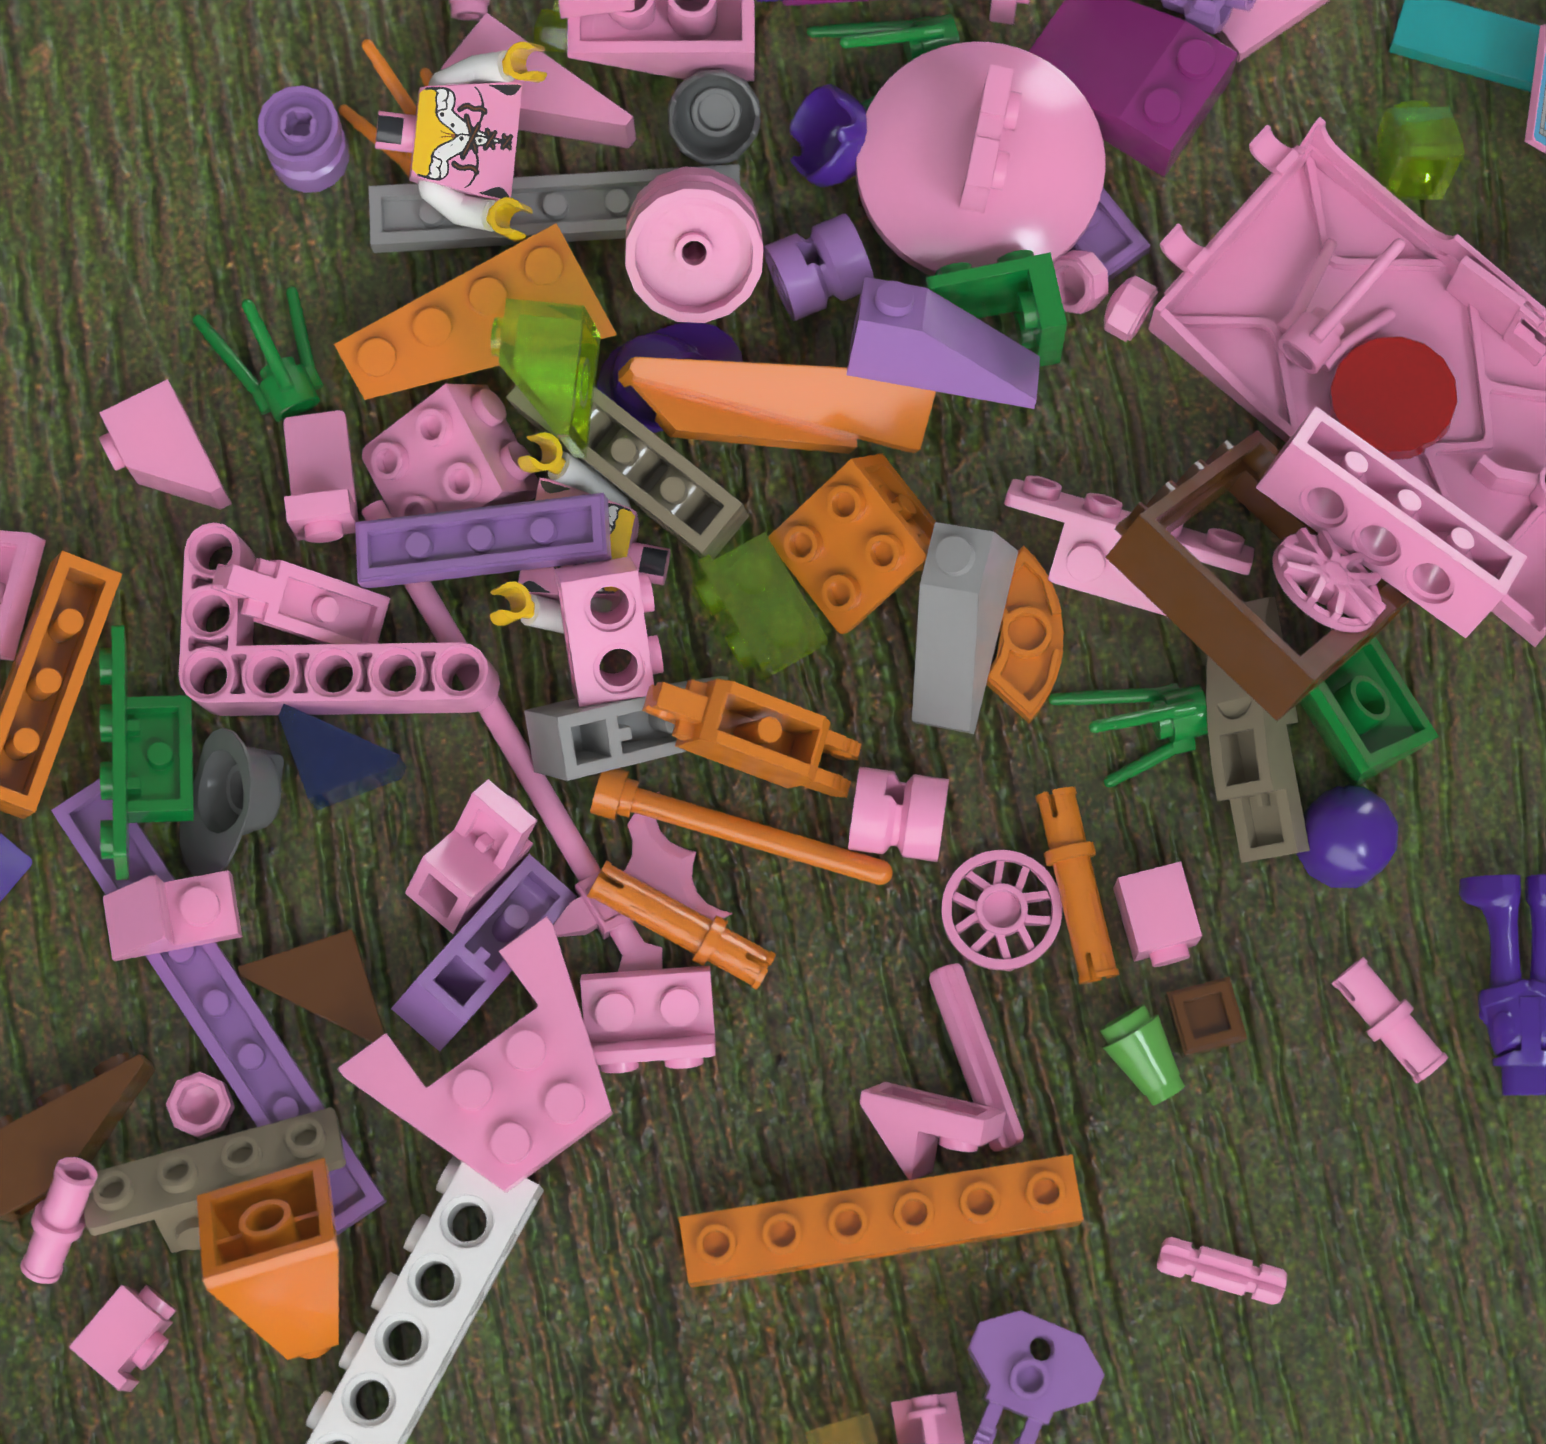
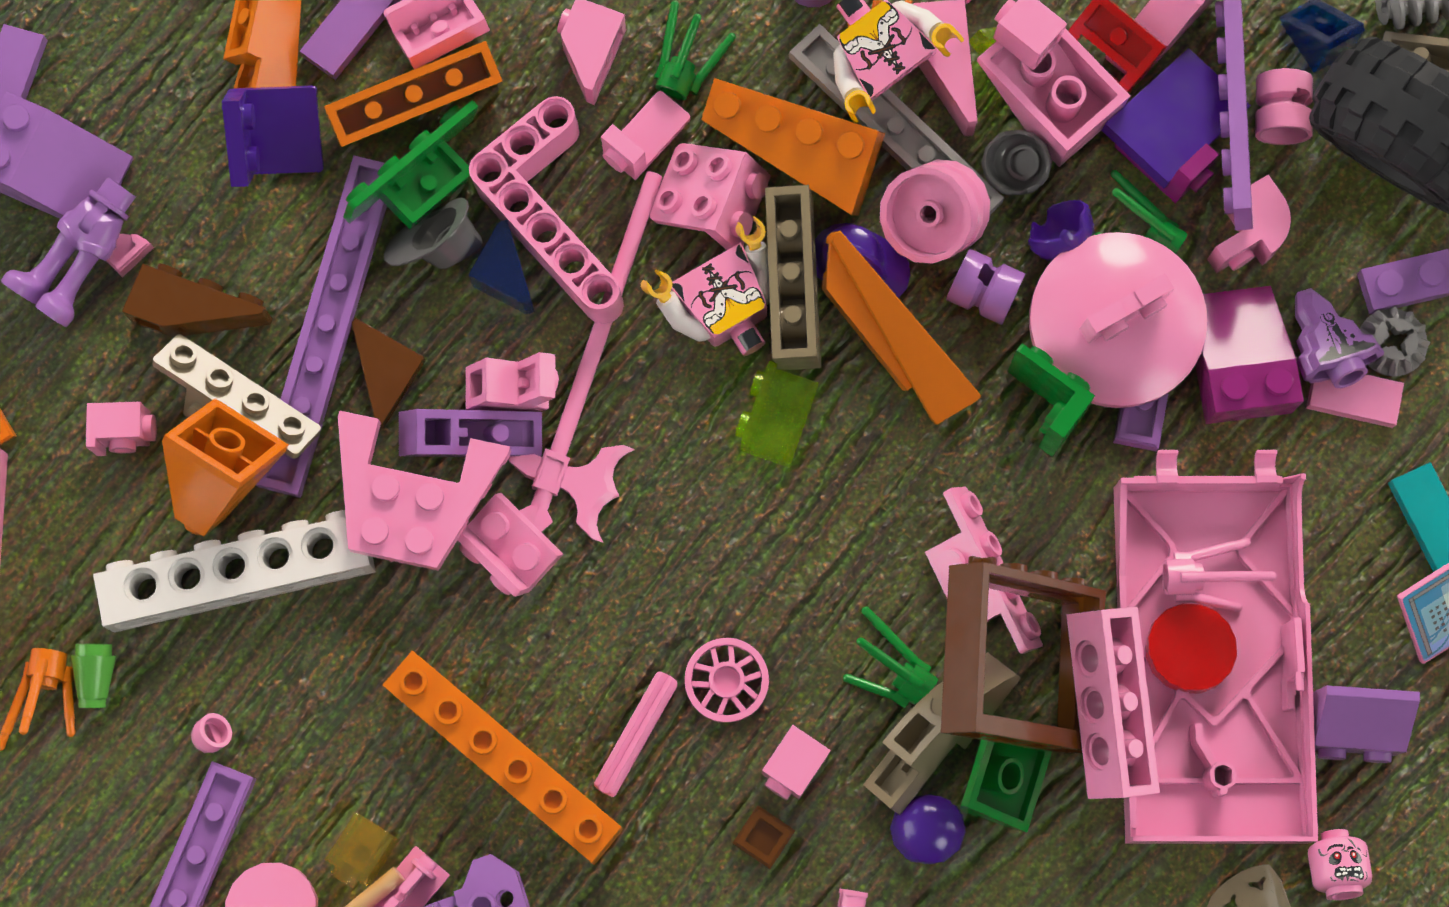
camera: 45 degrees right, 0 degrees up
bright pink pin [20,1157,98,1284] -> none
bright pink slope [103,870,242,961] -> none
bright pink tile [166,1072,235,1139] -> none
bright pink hinge [211,558,390,644] -> none
medium lavender tile [355,493,612,589] -> none
clear neon green slope [491,299,601,459] -> none
light grey slope [524,676,728,781] -> none
bright pink brick [554,556,663,707] -> none
orange pin [586,860,776,990] -> none
orange piece [590,768,893,885] -> none
orange hinge [642,678,862,798] -> none
orange bracket [768,453,936,634] -> none
medium lavender slope [846,277,1040,409] -> none
bright pink wheel [848,767,949,862] -> none
bright pink slope [860,1082,1006,1180] -> none
light grey slope [912,522,1018,734] -> none
orange tile [986,545,1064,724] -> none
orange pin [1035,787,1120,984] -> none
bright pink tile [1054,250,1109,314] -> none
bright green cone [1099,1004,1185,1106] -> none
bright pink tile [1104,275,1158,342] -> none
bright pink wheel [1273,527,1386,633] -> none
clear neon green slope [1377,100,1464,200] -> none

